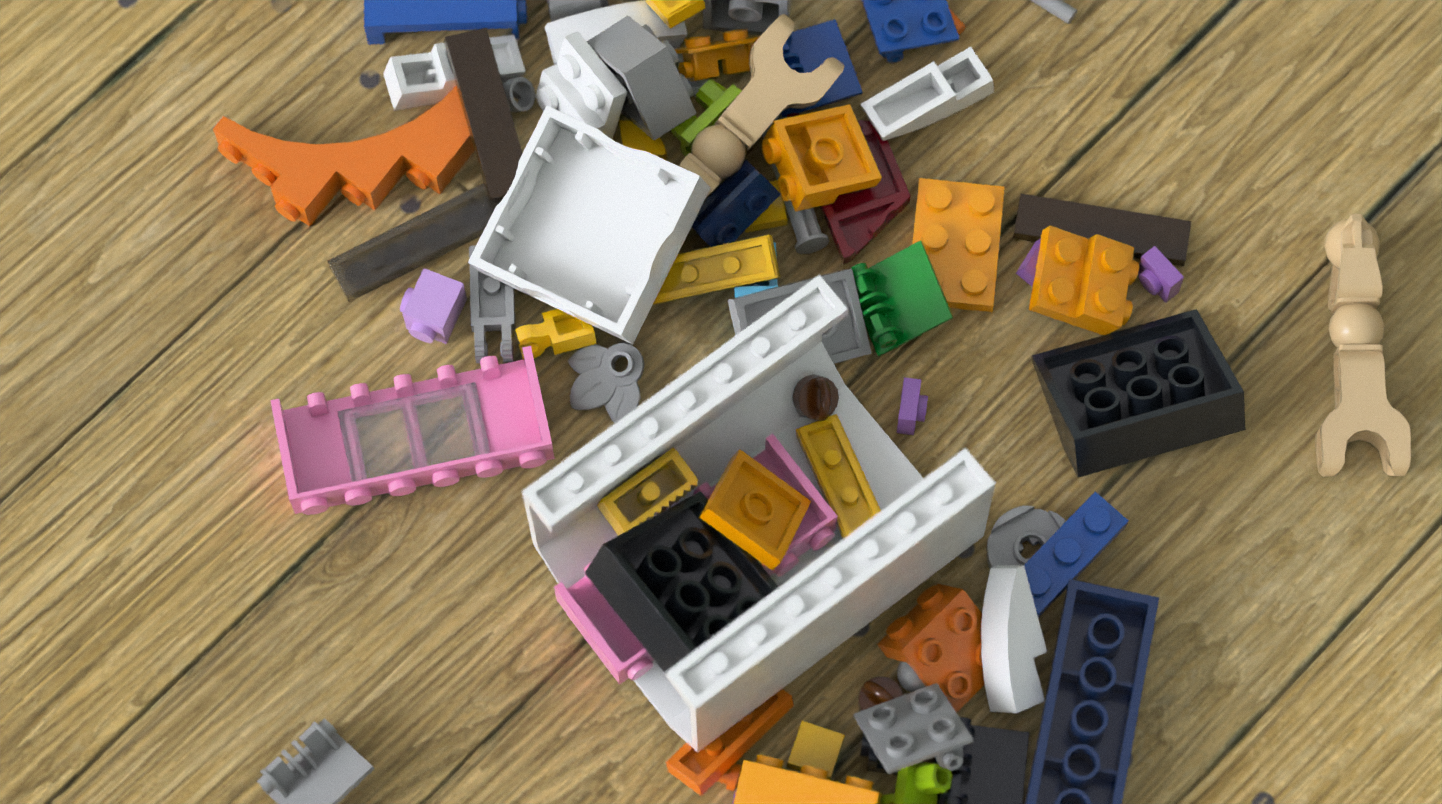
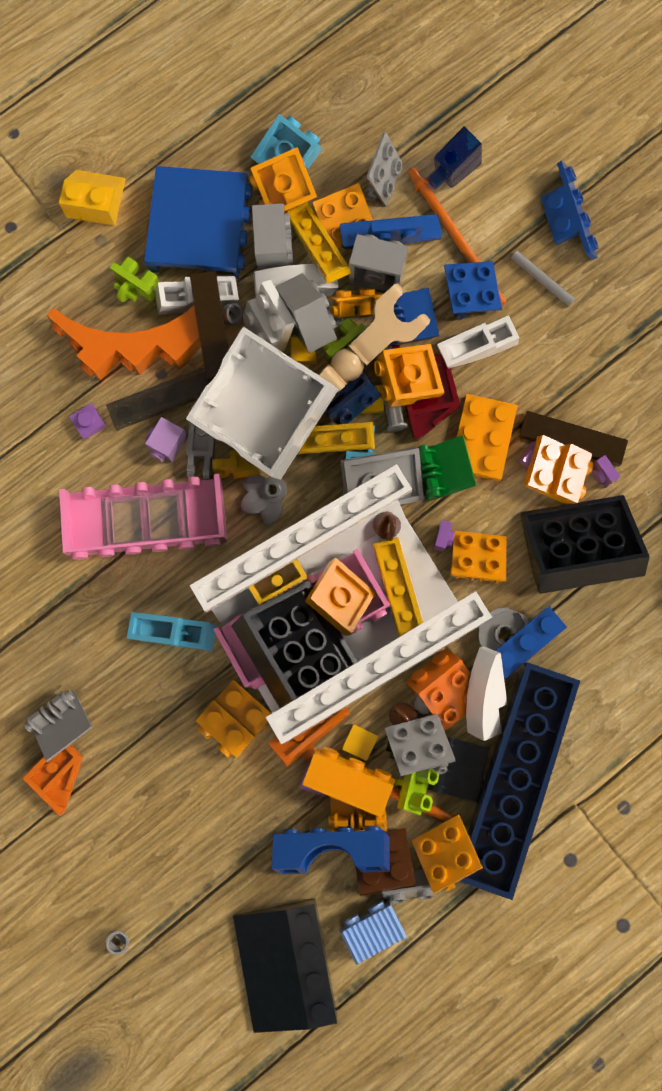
camera: 10 degrees right, 10 degrees up
none -> medium lavender plate [69,403,107,440]
none -> lime hips [110,256,159,302]
none -> medium azure slope [126,612,217,651]
none -> light orange plate [196,679,272,758]
none -> light orange hinge [450,531,507,584]

